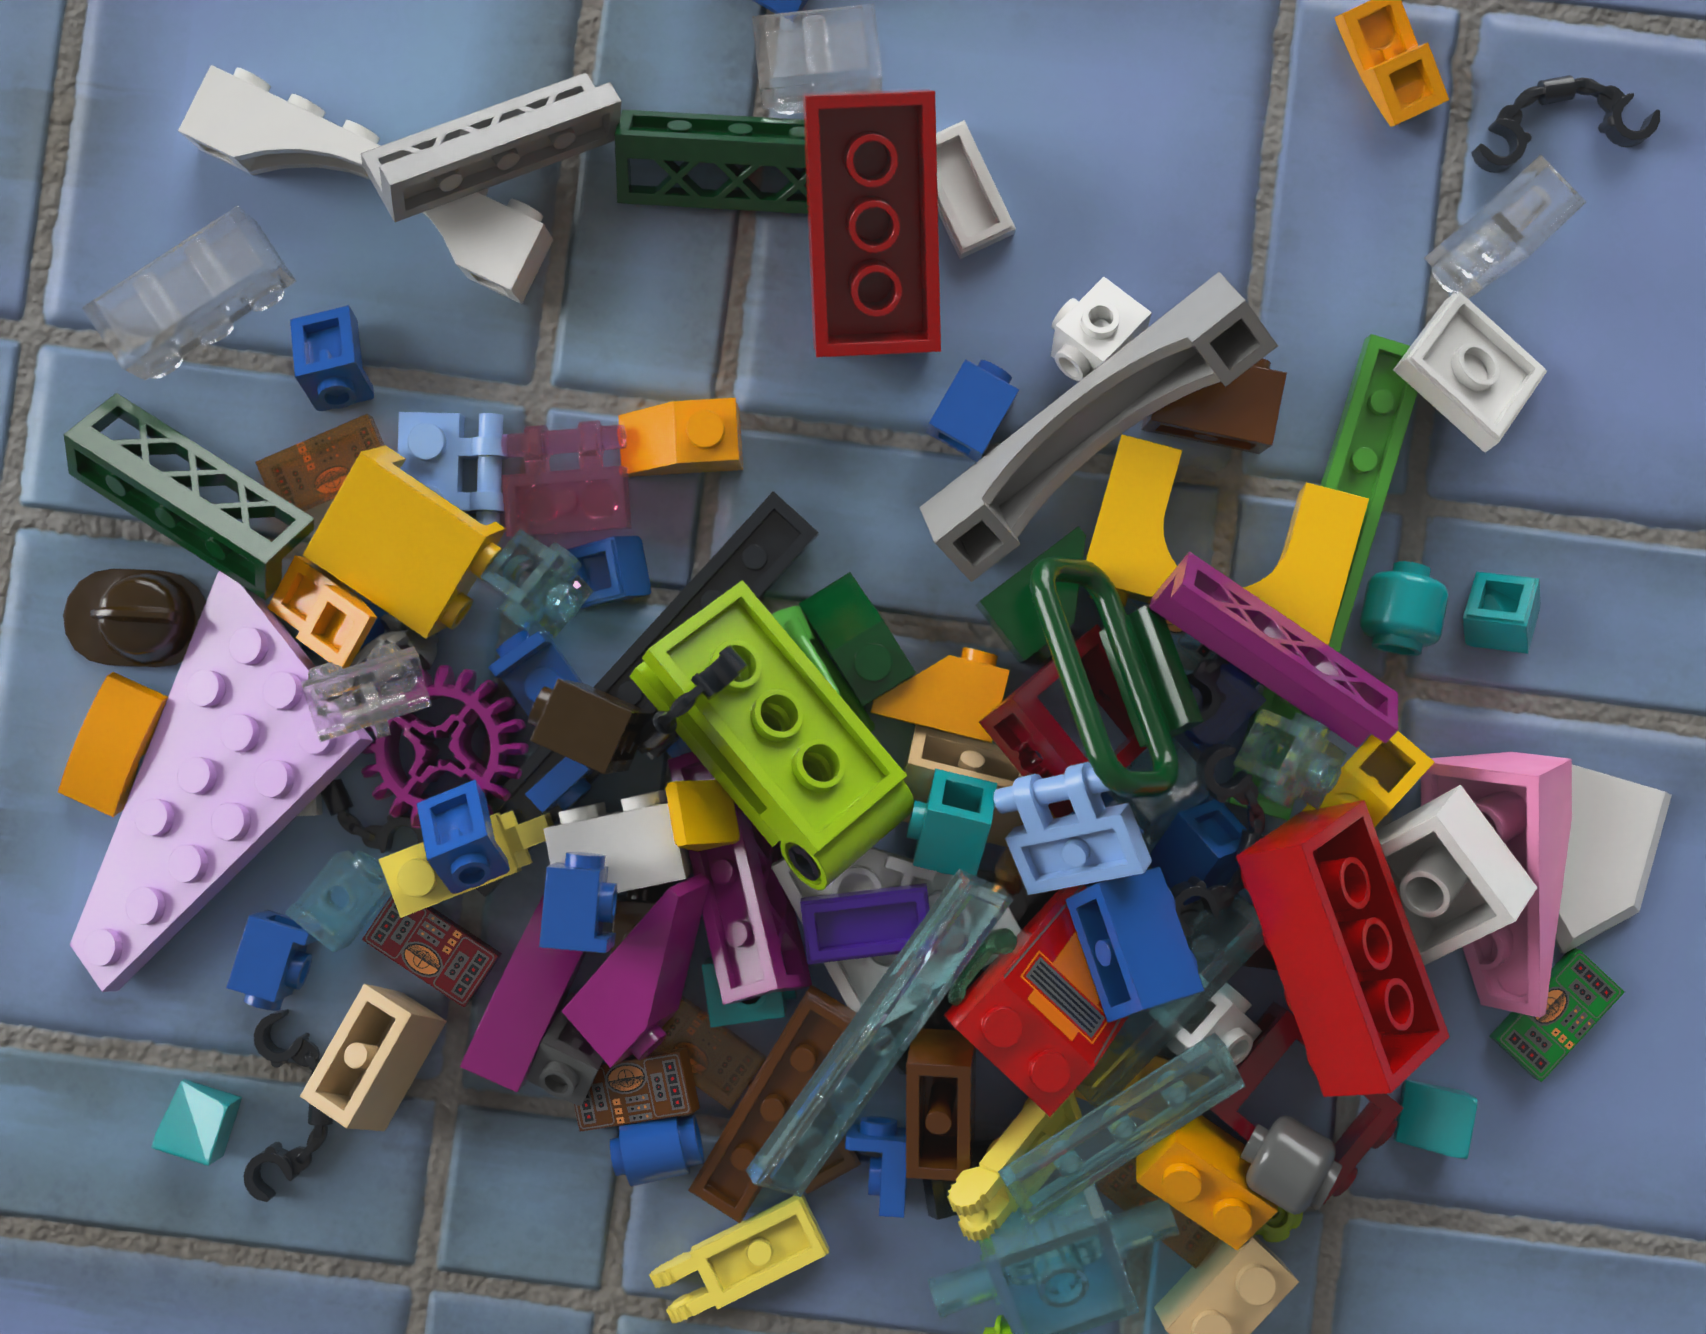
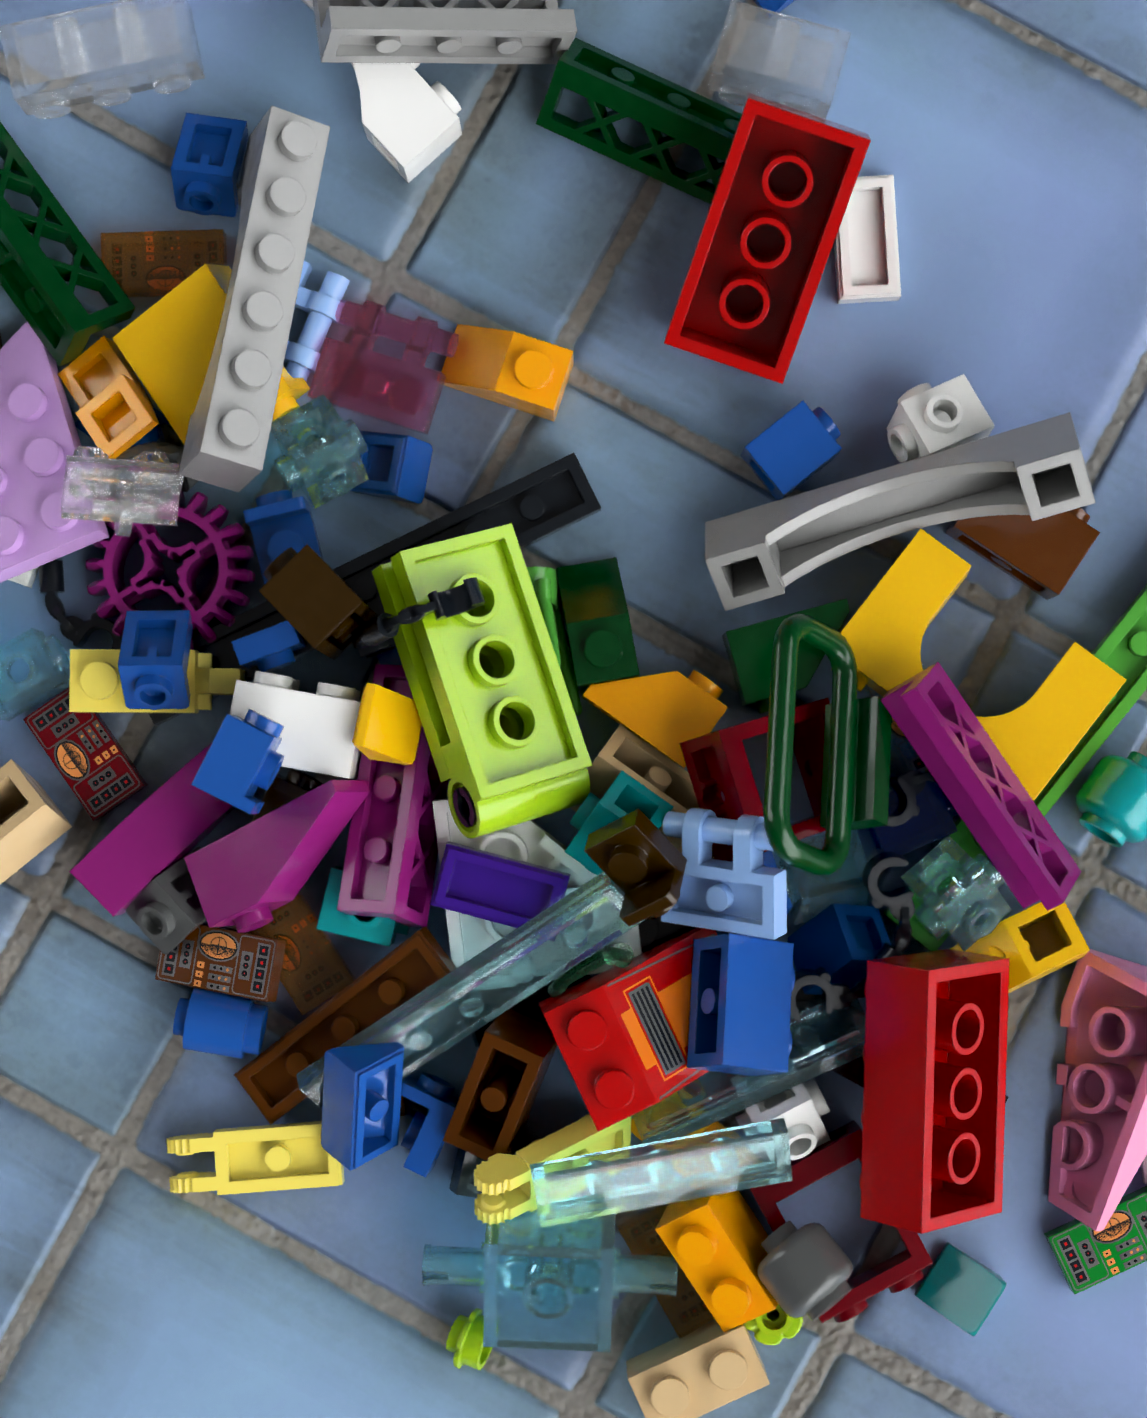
camera: 25 degrees right, 0 degrees up
white brick [1376,785,1538,965] -> none
none -> light grey arch [178,106,330,492]
none -> blue slope [321,1042,404,1171]
none -> dark brown bracket [584,808,687,926]

